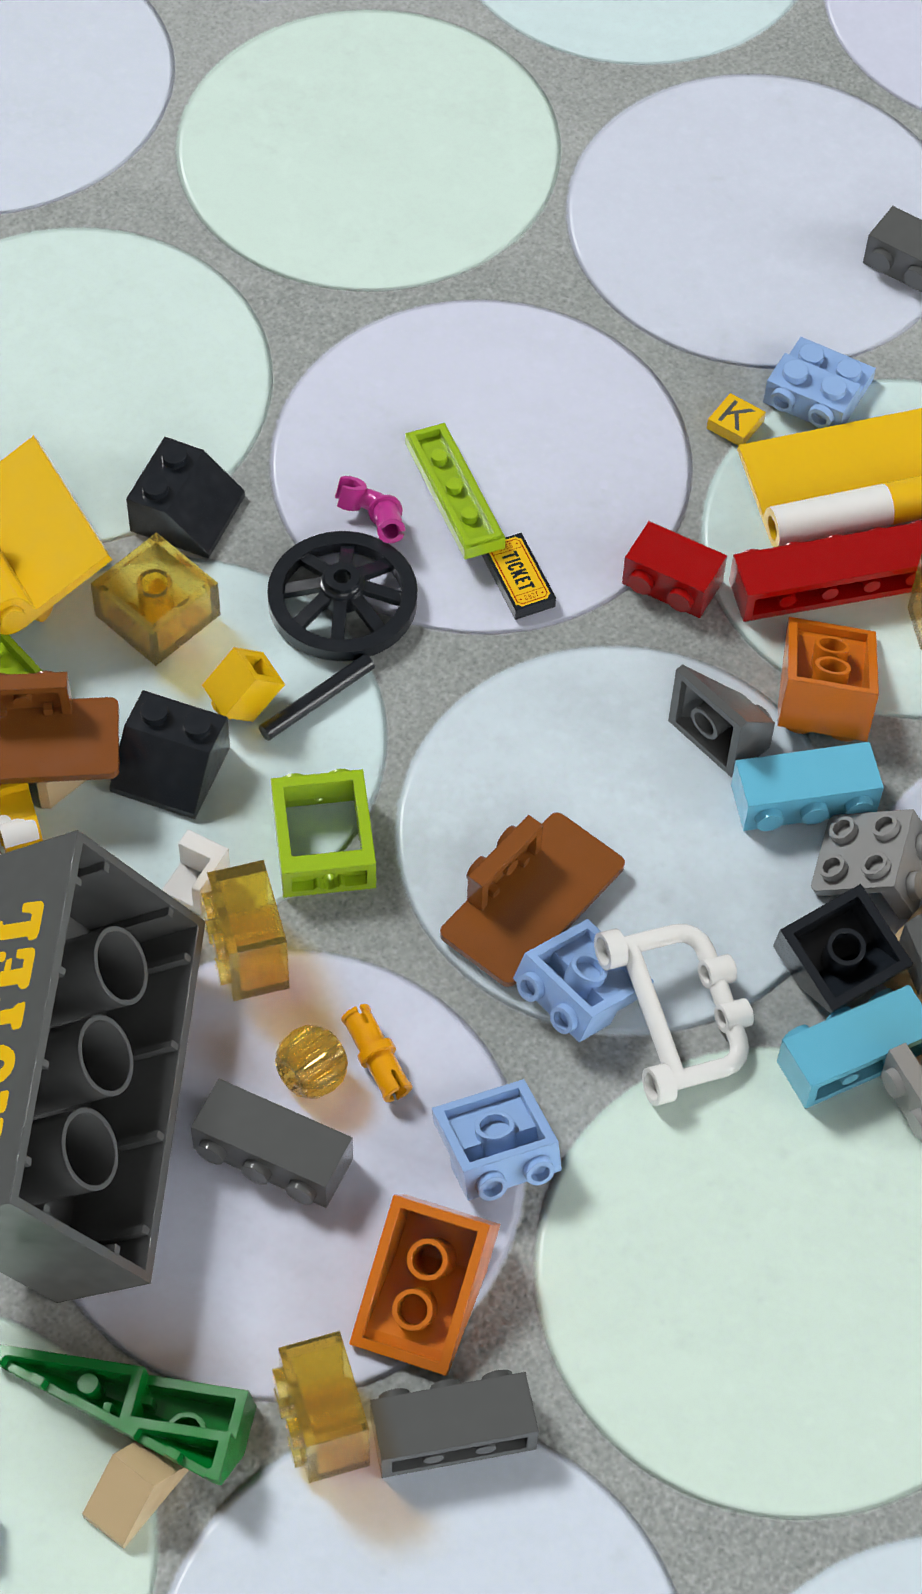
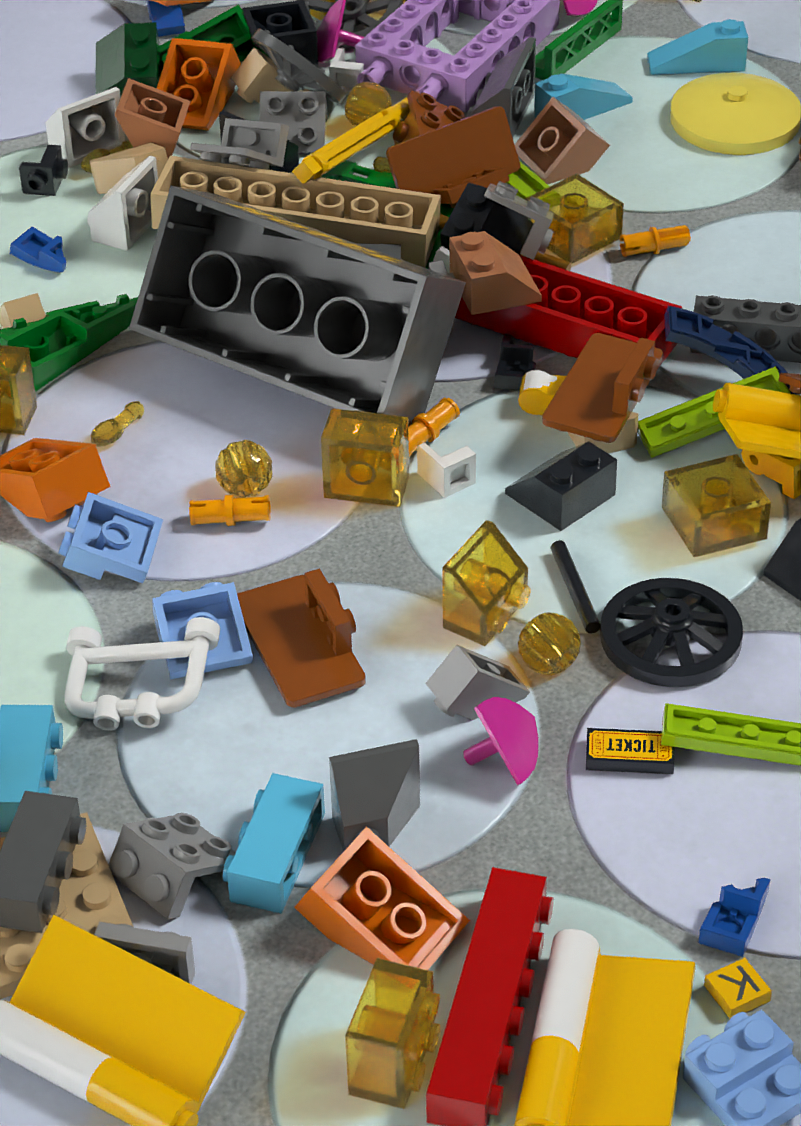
camera: 120 degrees right, 15 degrees down
dark grey brick [191,1078,353,1208] -> none
yellow brick [202,647,285,722] -> none
lime window [271,769,376,898] -> none
dark pink piece [335,476,405,543] -> none
red brick [622,521,727,618] -> none
black slope [773,884,914,1013] -> none
none -> clear yellow piece [90,401,144,447]
none -> light grey slope [426,645,530,720]
none -> clear yellow slope [442,520,531,646]
none -> dark pink shield [463,697,538,786]
none -> clear yellow piece [518,612,581,676]
none -> blue slope [698,878,771,957]

